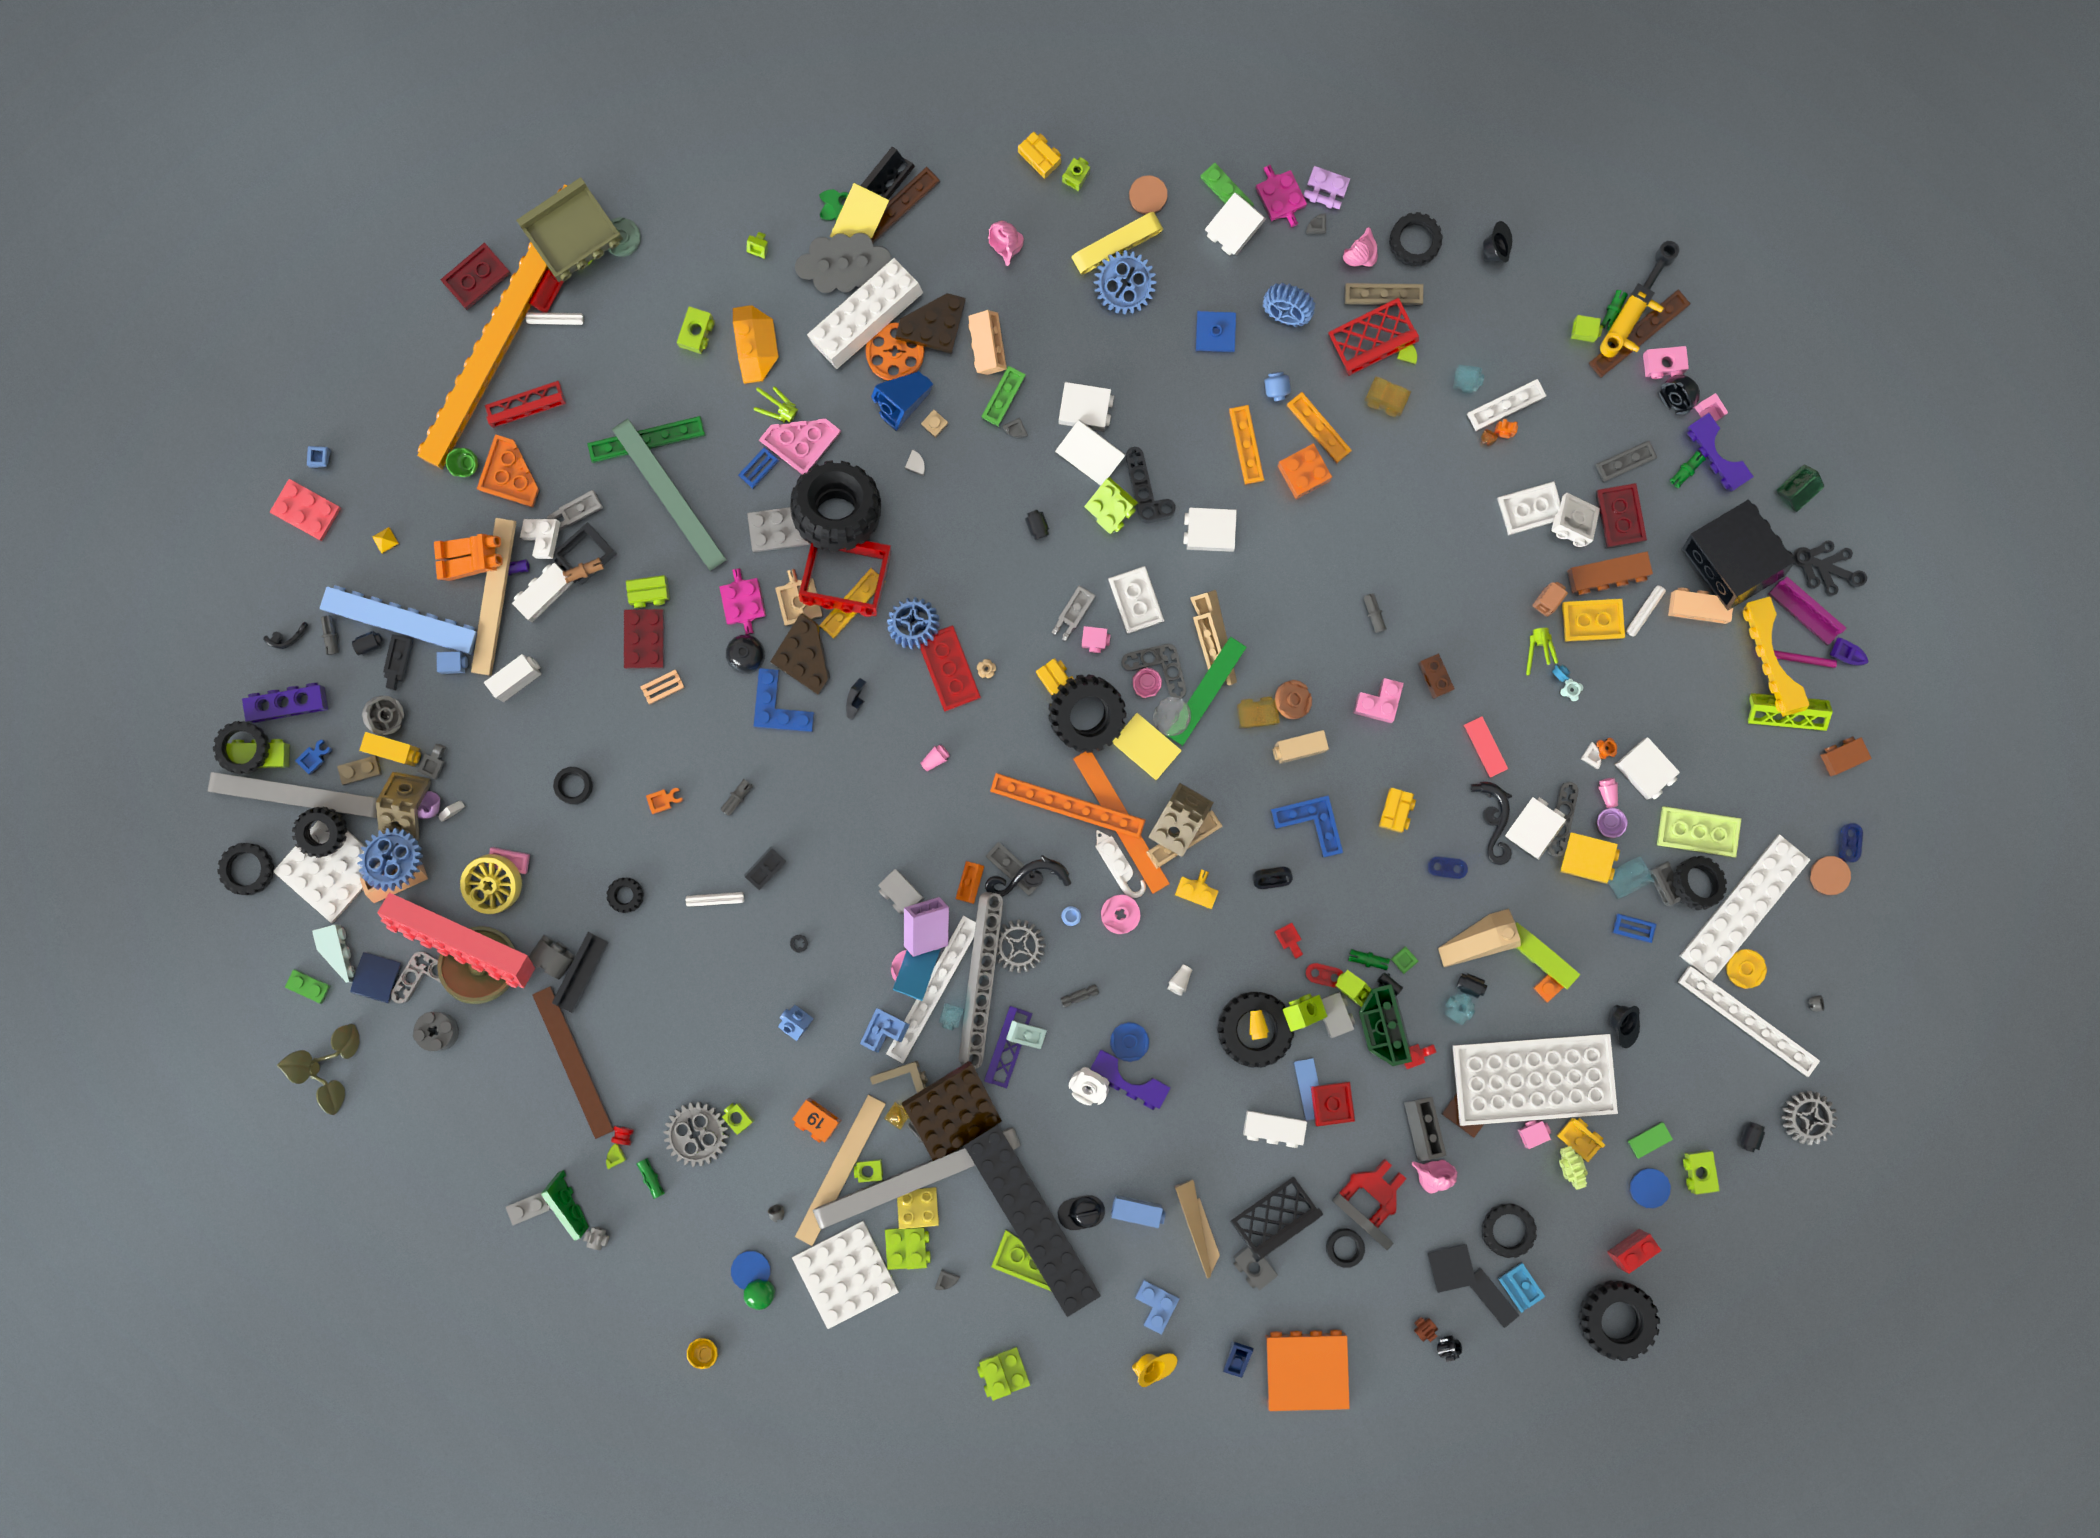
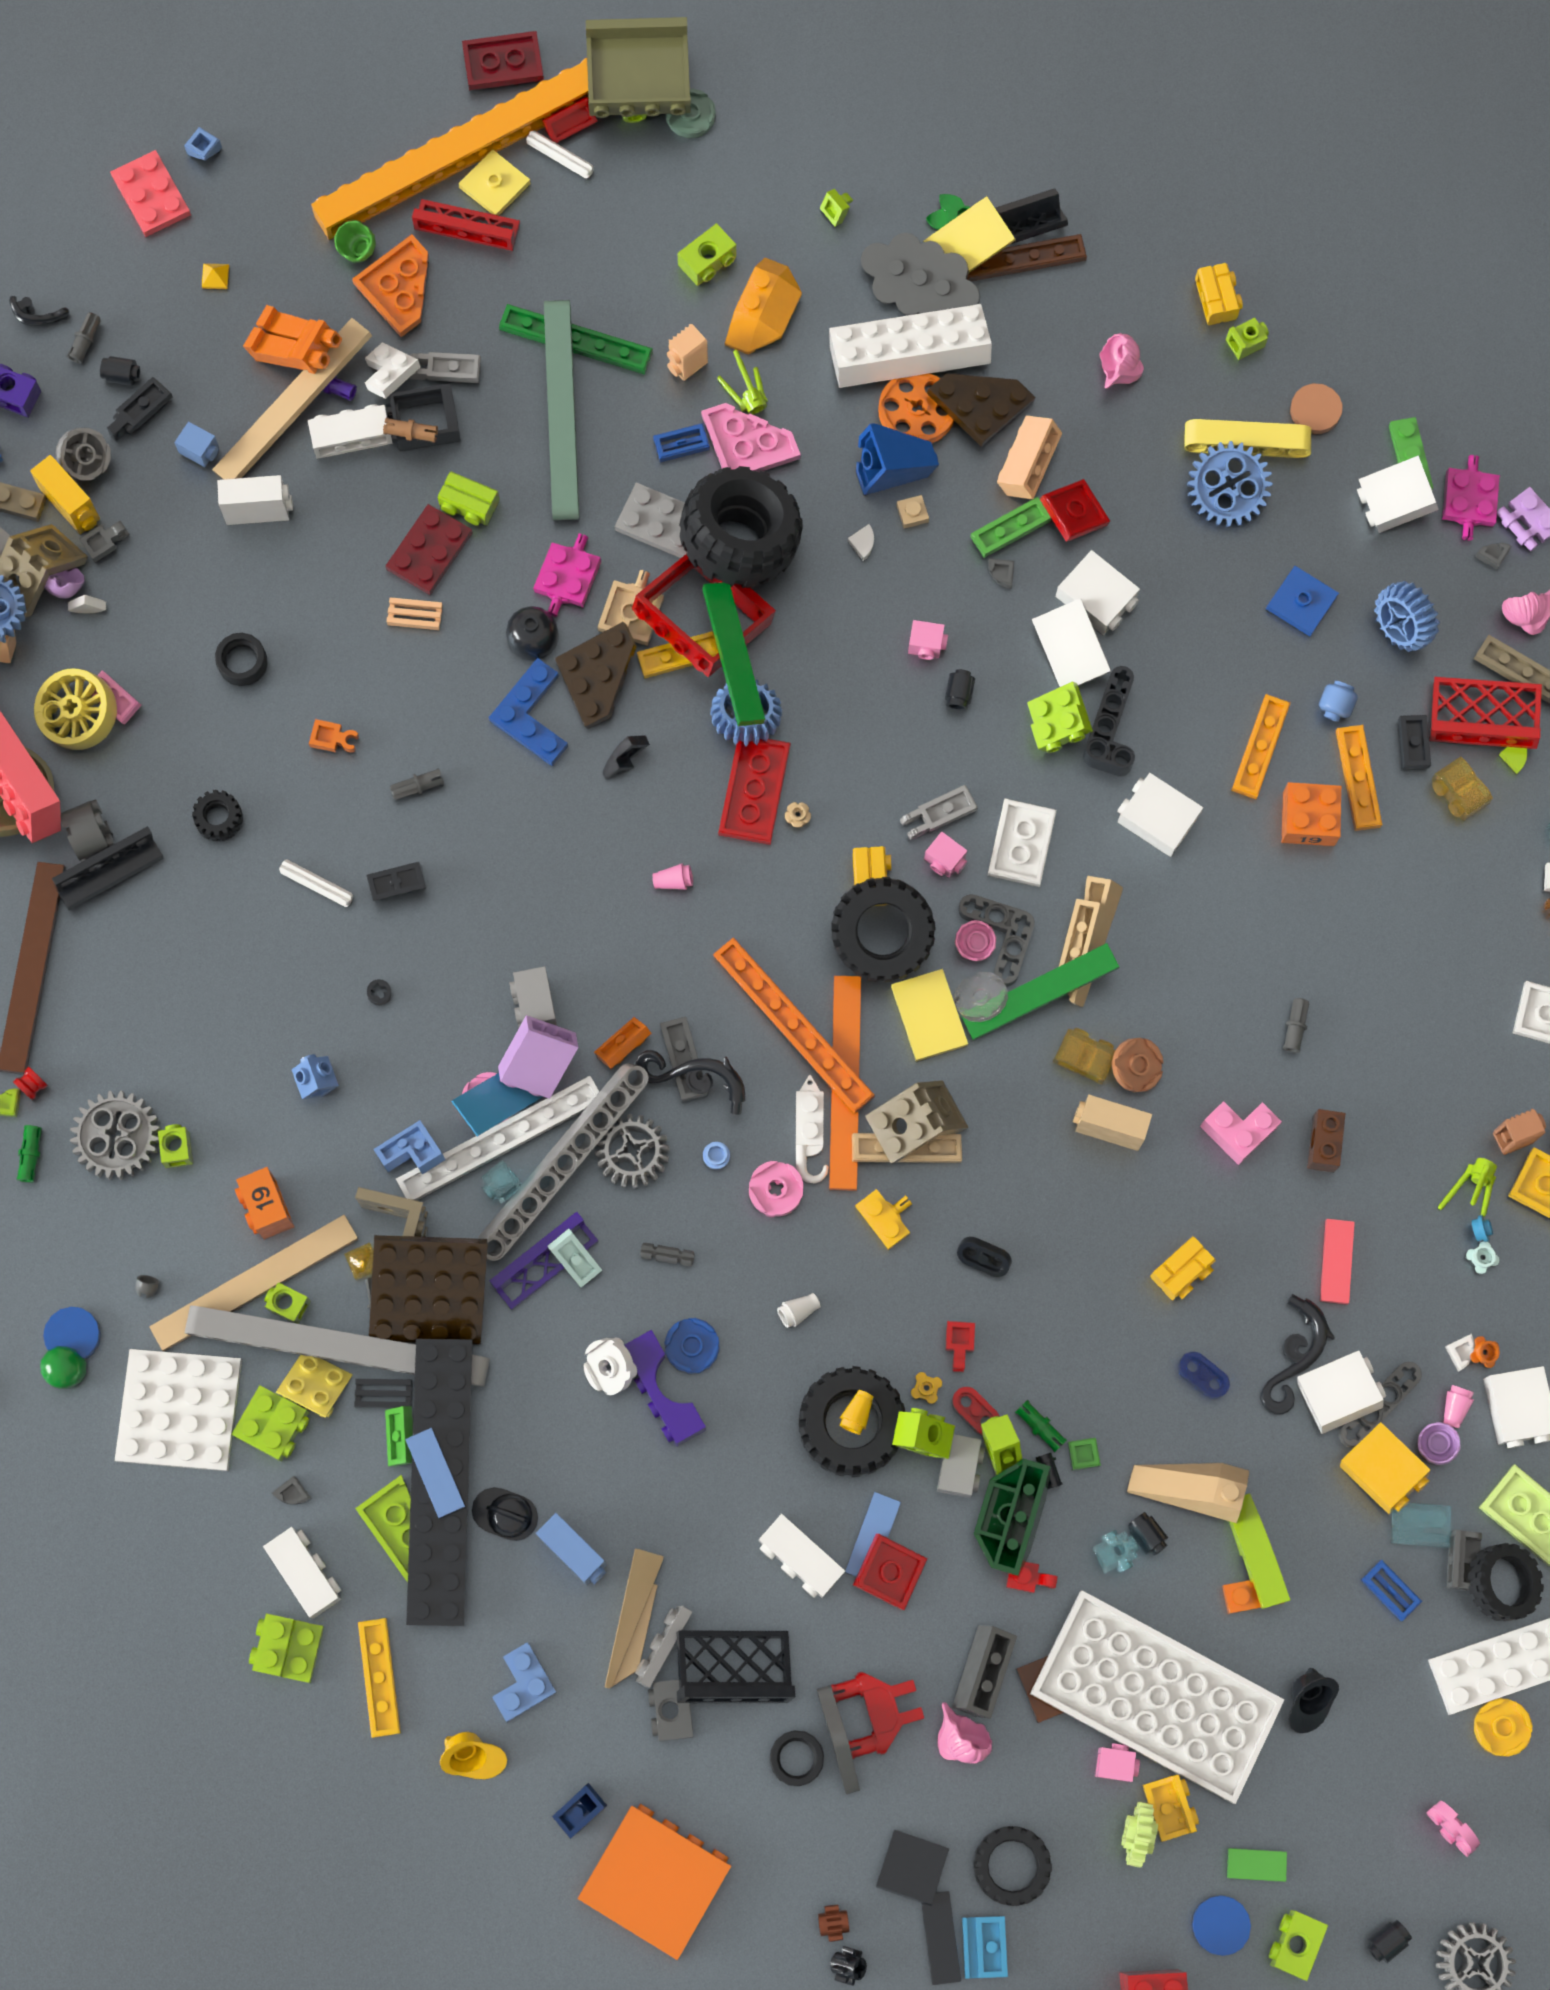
camera: 25 degrees right, 10 degrees down
light blue brick [320,585,477,656] -> none
blue plate [1271,795,1343,858] -> none
white plate [1678,966,1820,1077] -> none
none -> white brick [263,1527,342,1619]
none -> black tile [354,1379,412,1408]
none -> yellow tile [358,1618,401,1738]
none -> bright green plate [385,1406,413,1466]
none -> medium blue tile [405,1428,465,1518]
none -> light yellow plate [458,149,531,216]
none -> light grey plate [635,1606,692,1688]
none -> light nougat brick [667,324,708,381]
none -> green tile [702,582,765,726]
none -> bright pink brick [908,620,948,660]
none -> yellow plate [911,1372,942,1404]
none -> red tile [1040,479,1110,542]
none -> black plate [1398,715,1431,769]
none -> bright pink plate [1426,1801,1480,1857]

